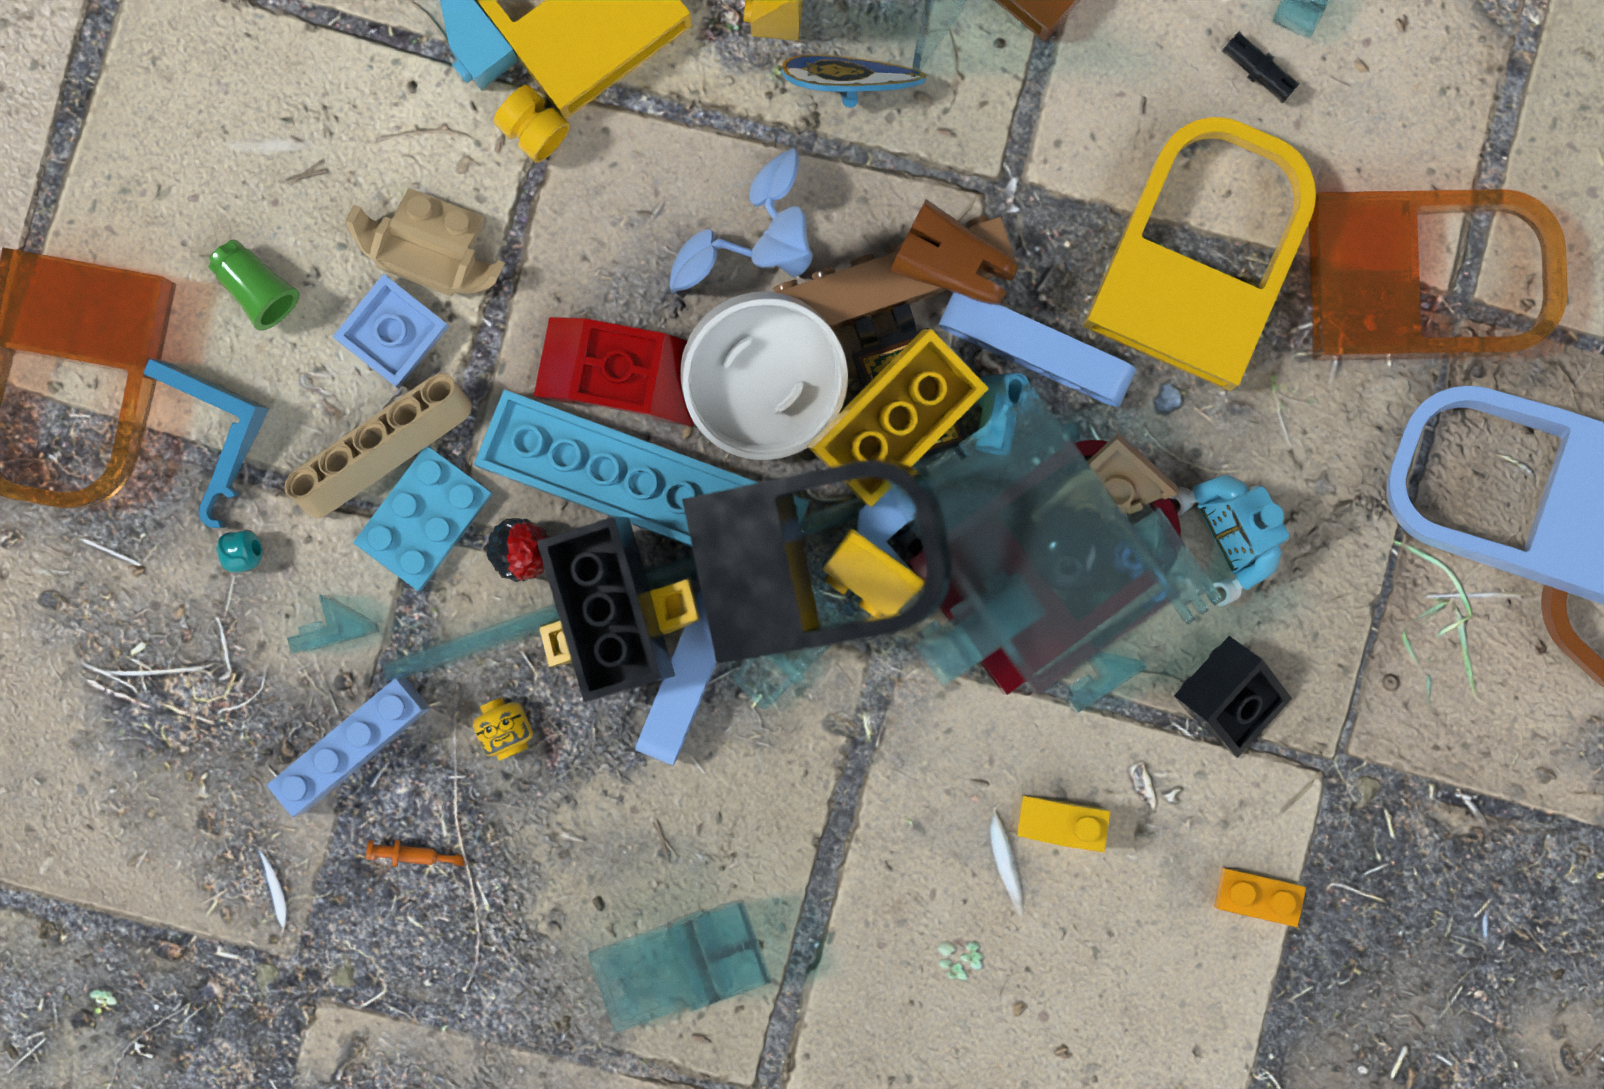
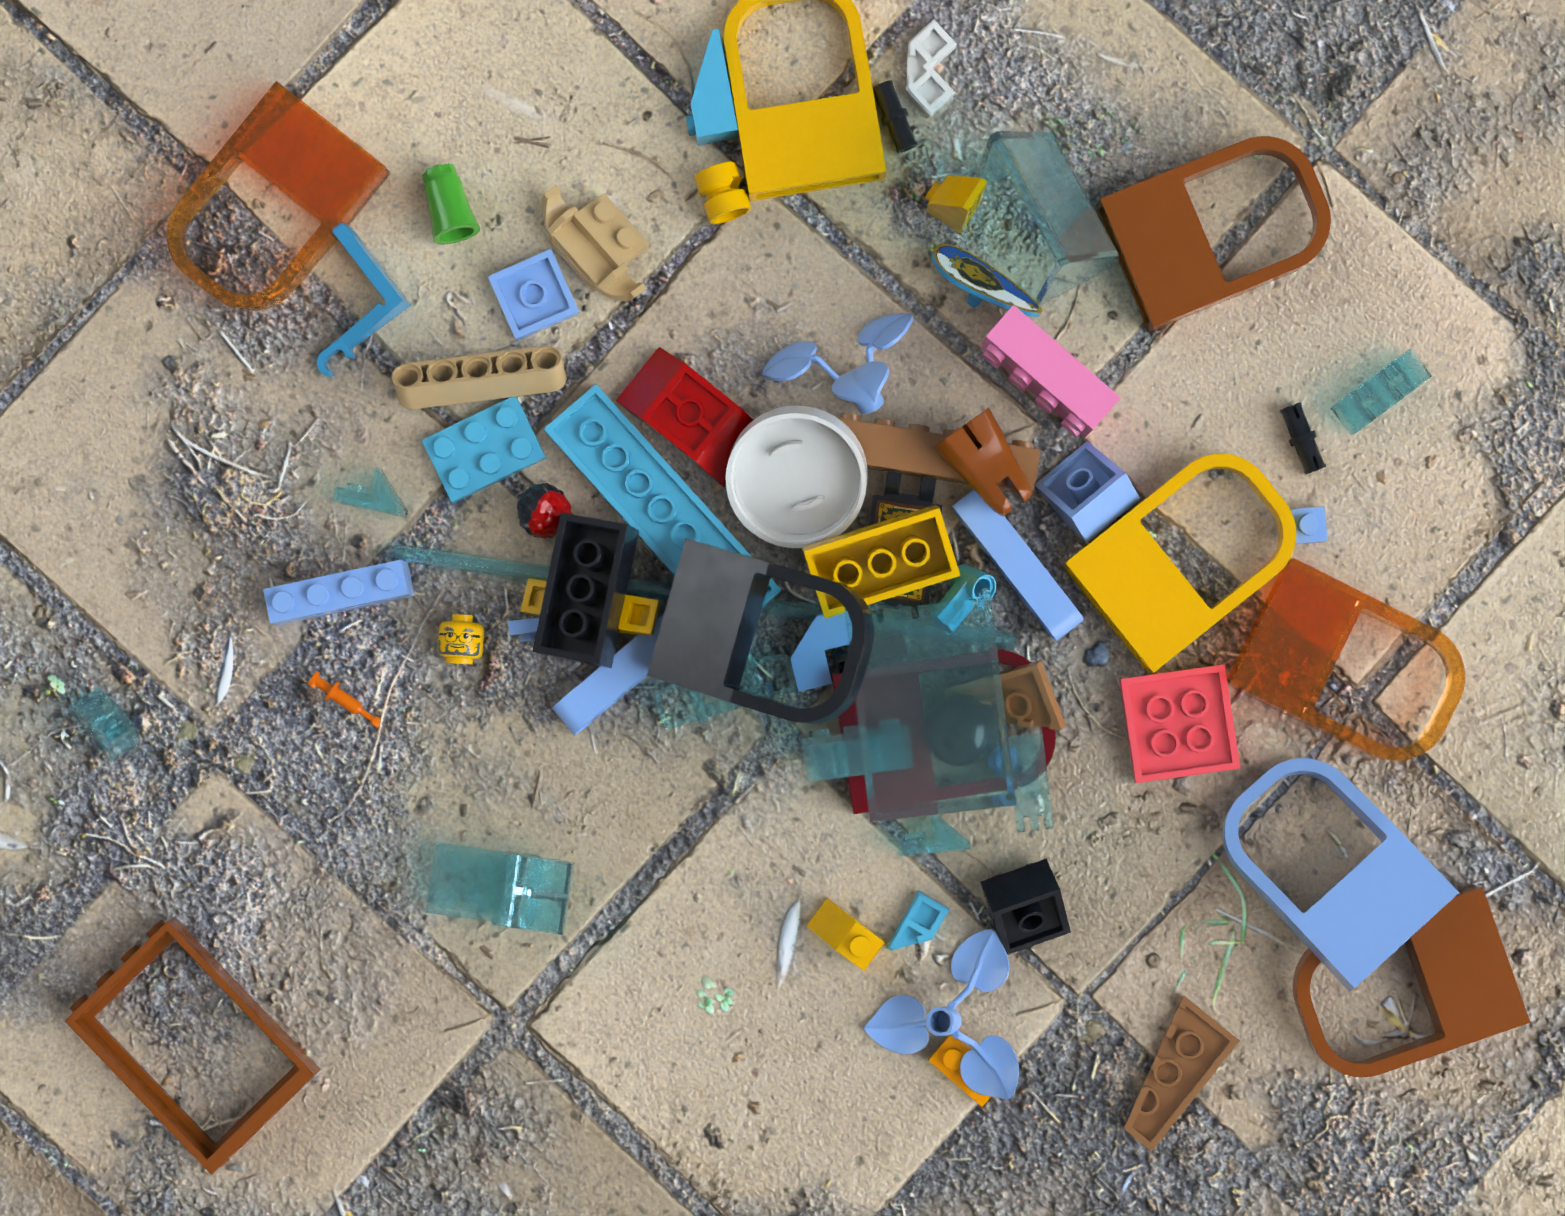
camera: 30 degrees right, 0 degrees up
teal piece [216,530,263,573] -> none
yellow slope [822,528,924,617] -> none
medium azure torso [1169,475,1289,606] -> none
none -> clear light blue slope [69,688,140,763]
none -> light blue plate [508,618,539,642]
none -> light blue plant [864,929,1019,1100]
none -> medium azure tile [886,891,949,951]
none -> bright pink brick [980,305,1121,438]
none -> light blue slope [1035,441,1140,543]
none -> coral plate [1119,664,1241,783]
none -> medium nougat wing [1124,995,1240,1152]
none -> light blue plate [1290,506,1328,545]

